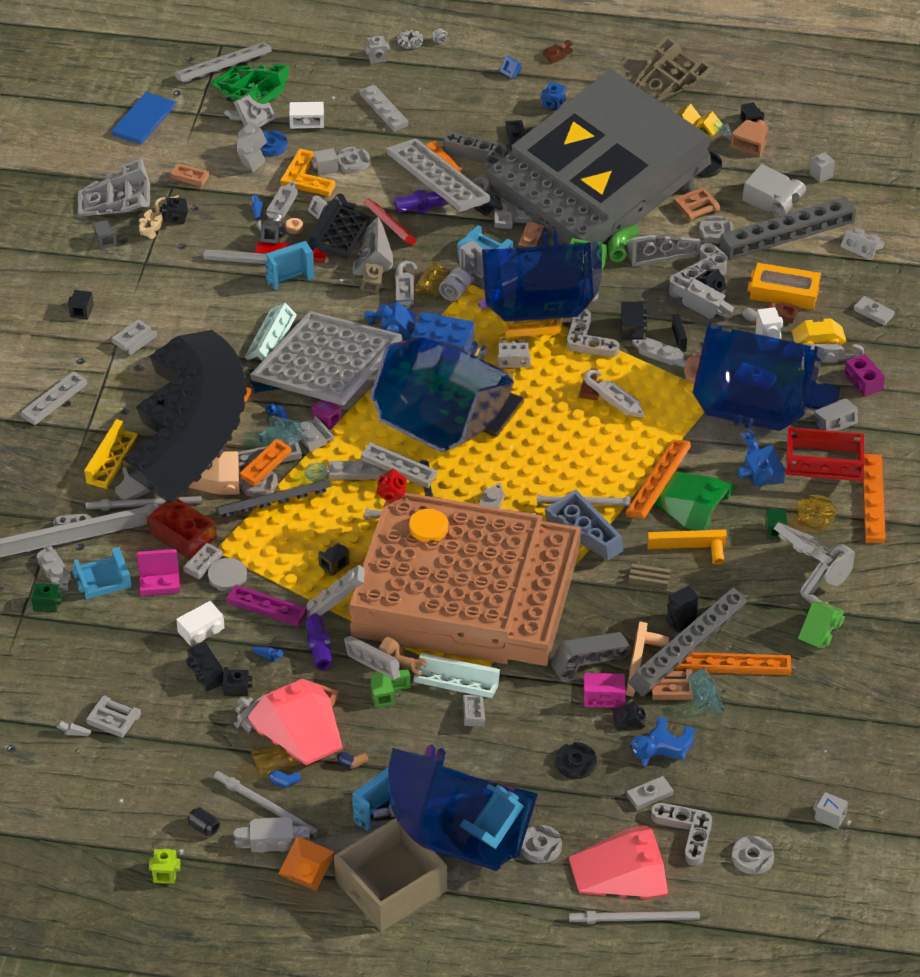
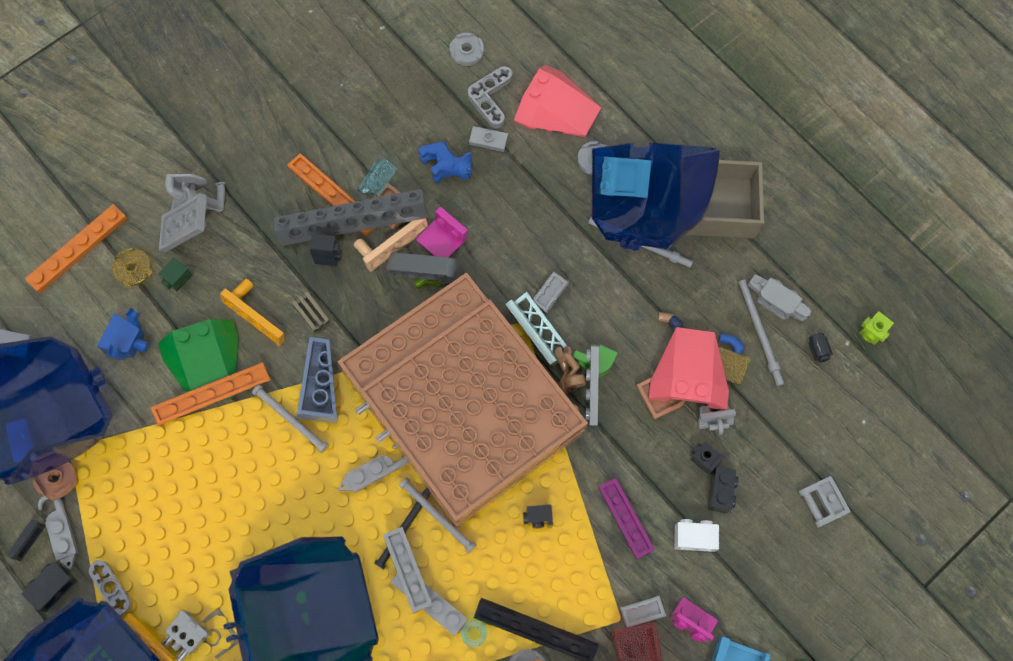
camera: 145 degrees left, 25 degrees up
light grey bar [57,720,91,736] -> none
light grey tile [208,558,247,592] -> none
blue bar [252,647,283,662] -> none
orange slope [278,836,335,891] -> none
light grey plate [306,565,365,618] -> none
dark purple piece [306,614,332,671] -> none
dark azure panel [352,766,405,831] -> none
red brick [376,468,407,504] -> none
light orange tile [409,509,449,542] -> none
black tile [555,742,597,779] -> none
light grey bar [569,911,700,924] -> none
copper plate [579,368,600,401] -> none
light grey plate [584,370,644,418] -> none
black bracket [612,701,646,730] -> none
red window [785,427,865,481] -> none
bright green brick [798,601,845,648] -> none
light grey brick [813,792,848,829] -> none

